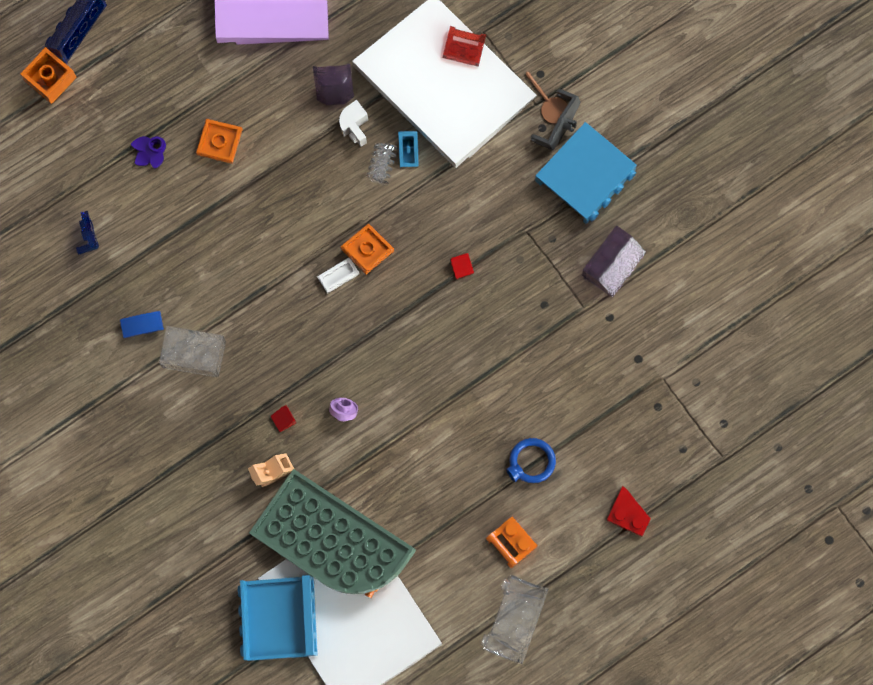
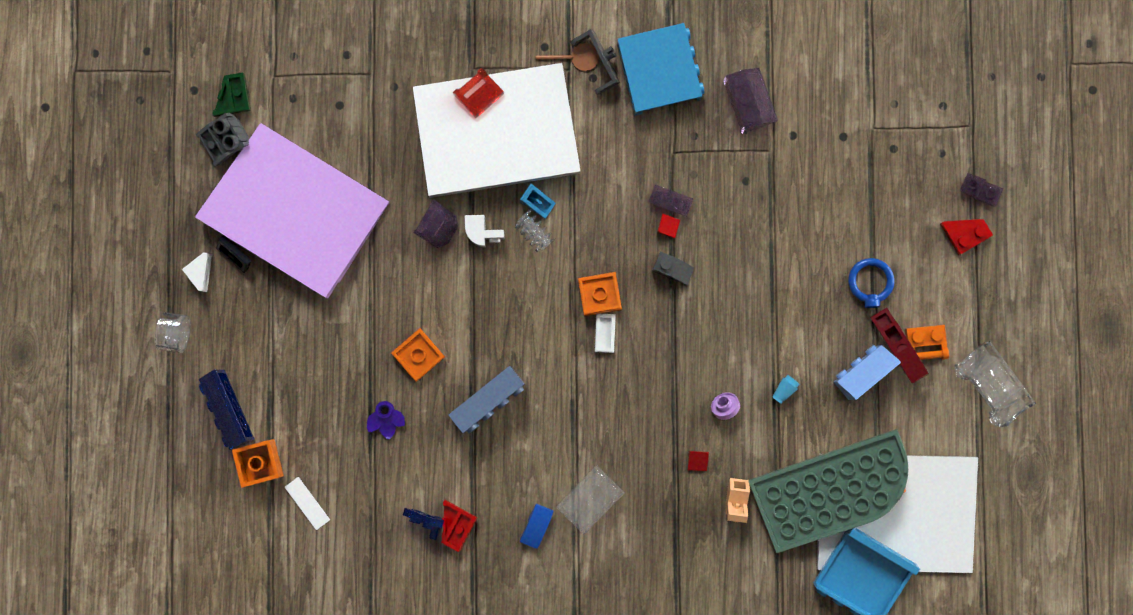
camera: 60 degrees left, 10 degrees up
none -> white sticker [285,477,330,530]
none -> red wing [441,500,478,552]
none -> sand blue brick [449,366,525,433]
none -> clear purple slope [649,184,693,217]
none -> dark grey slope [652,251,694,285]
none -> medium azure cone [772,375,800,404]
none -> light blue slope [834,345,901,400]
none -> dark red slope [870,308,929,384]
none -> clear purple slope [960,173,1004,207]

